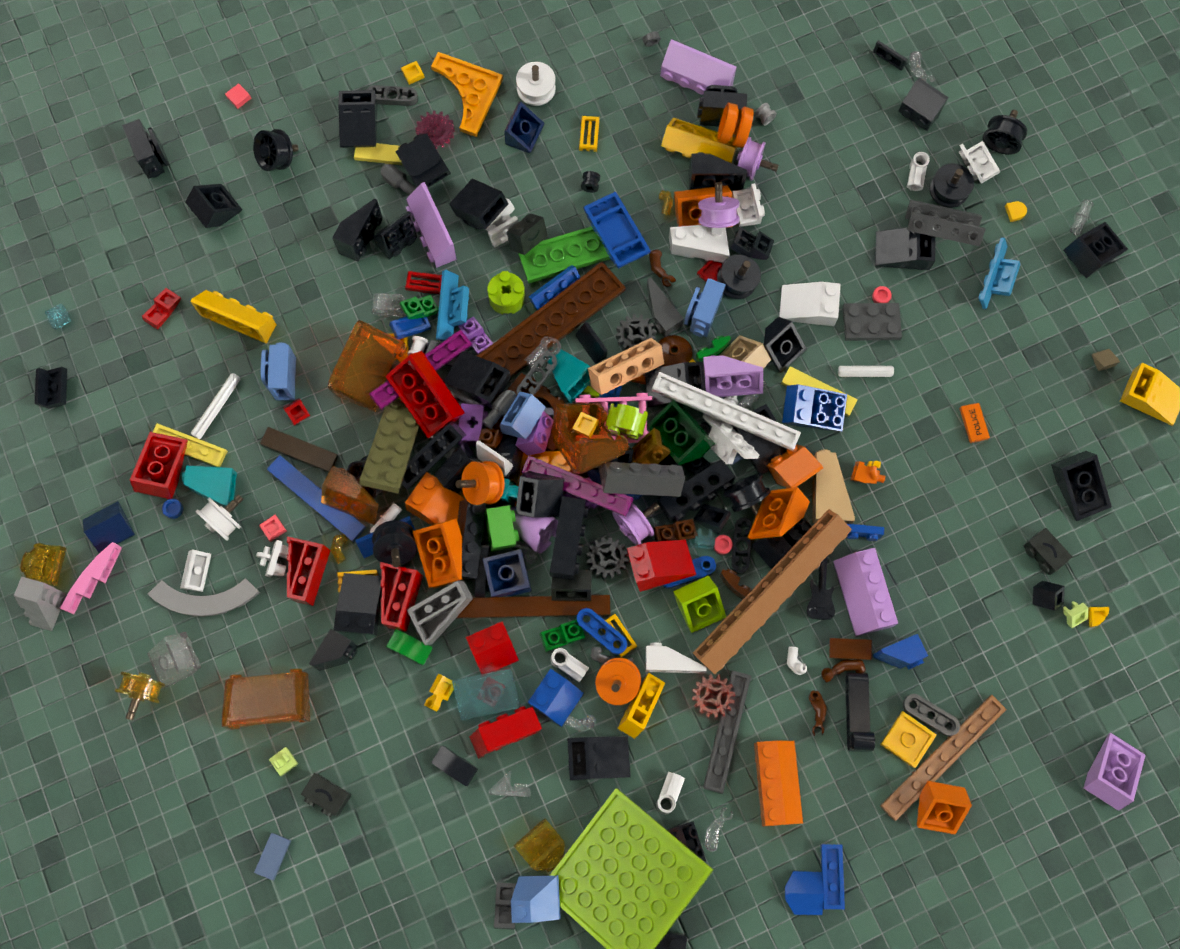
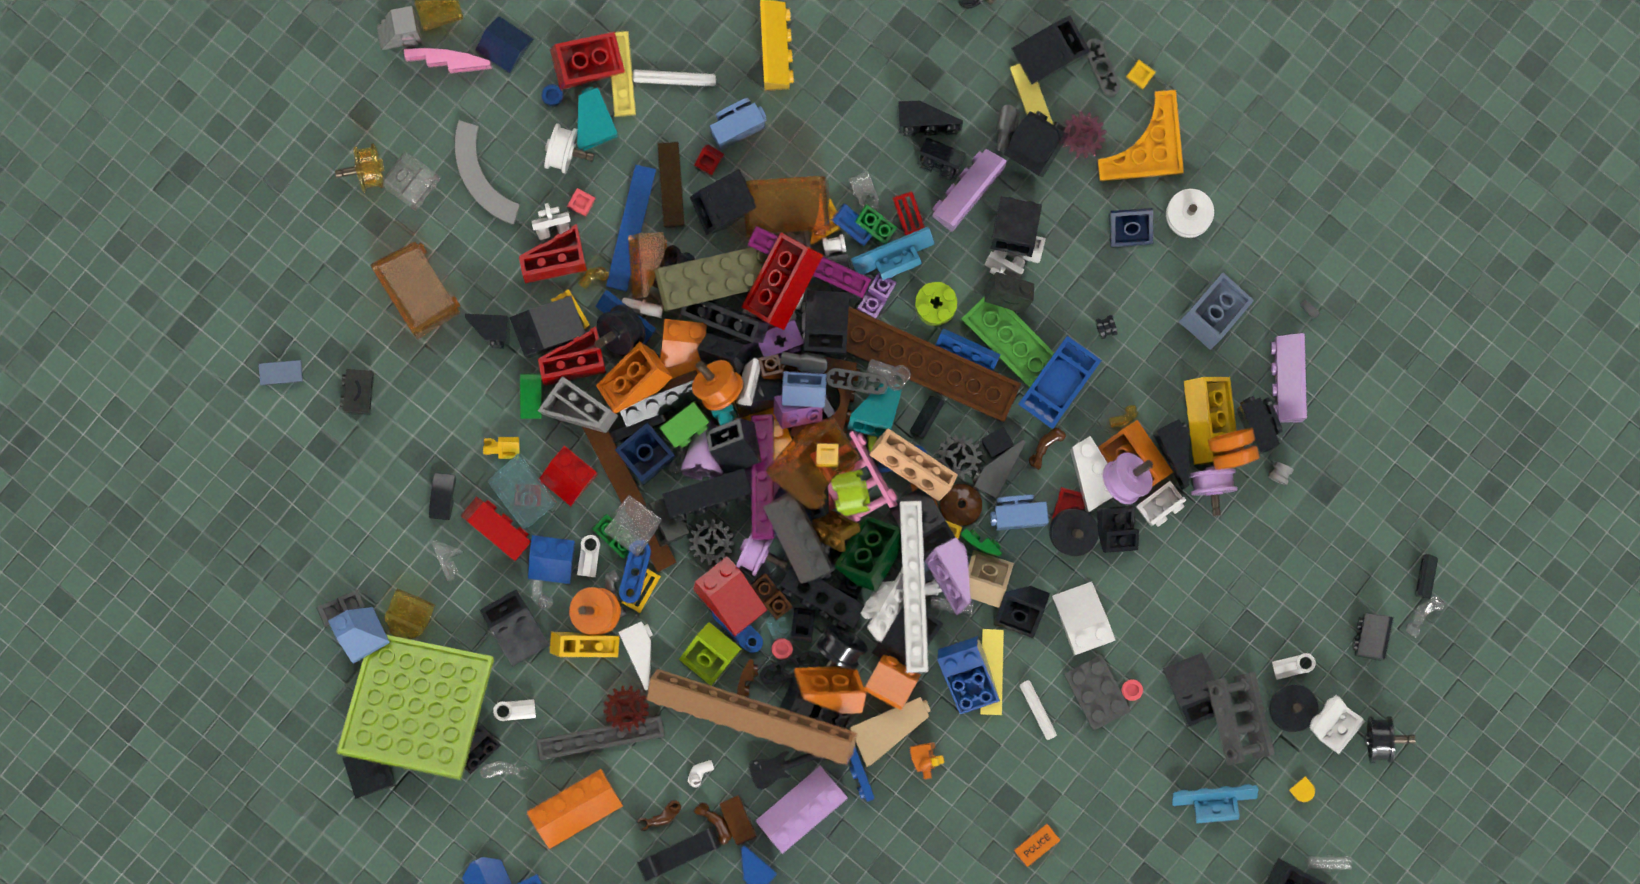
camera: 65 degrees right, 10 degrees up
white slope [180,549,211,592] -> none
yellowish green tile [269,747,298,776] -> none
yellow tile [579,116,600,152] -> none
none -> clear slope [604,495,661,556]
none -> black slope [690,169,757,235]
none -> black panel [981,427,1014,459]
none -> sand blue slope [1179,272,1254,350]

